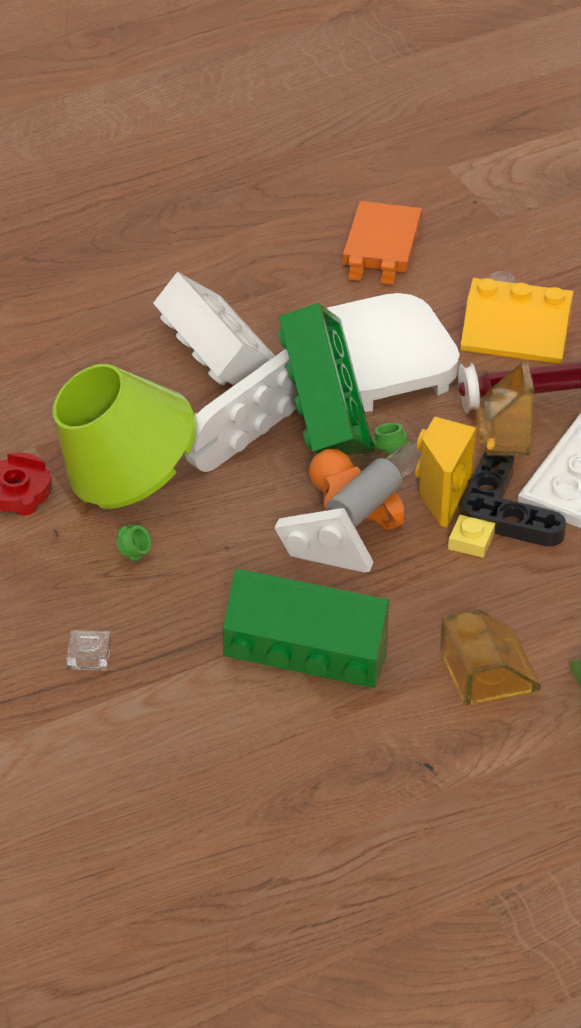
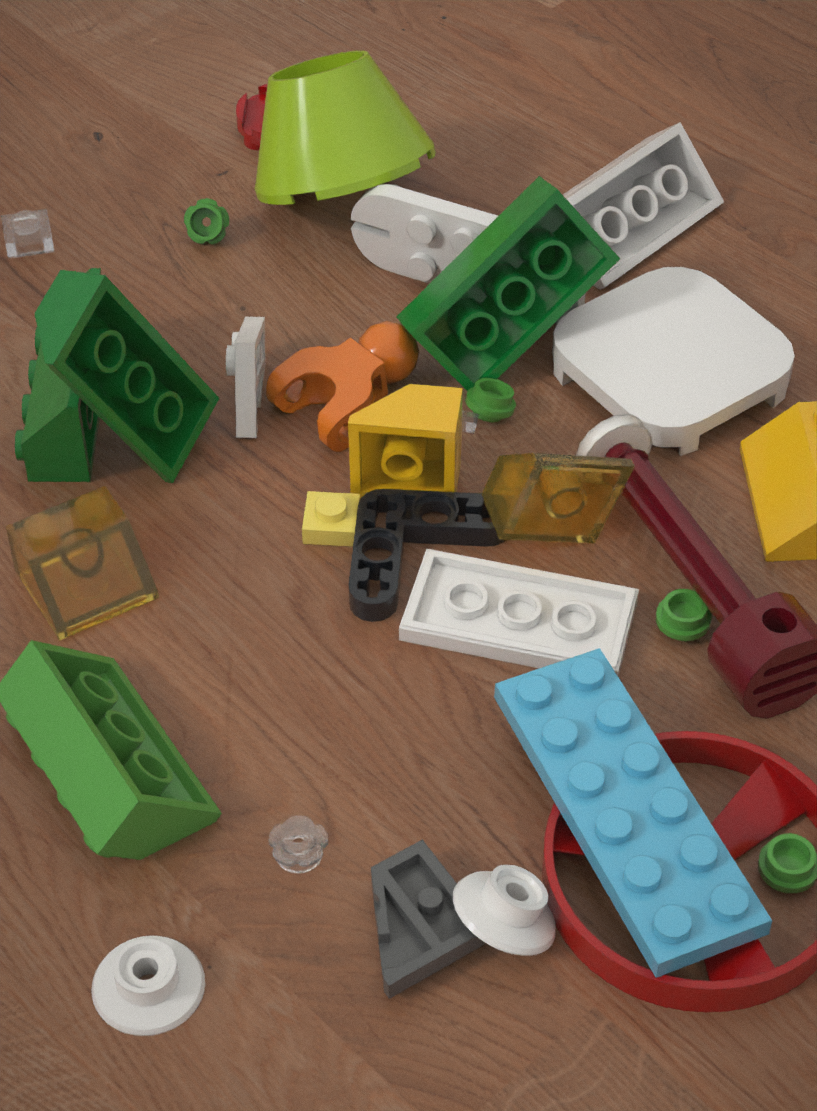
camera: 75 degrees right, 5 degrees up
light grey brick [326,458,403,528] -> none
none -> green slope [35,270,220,483]

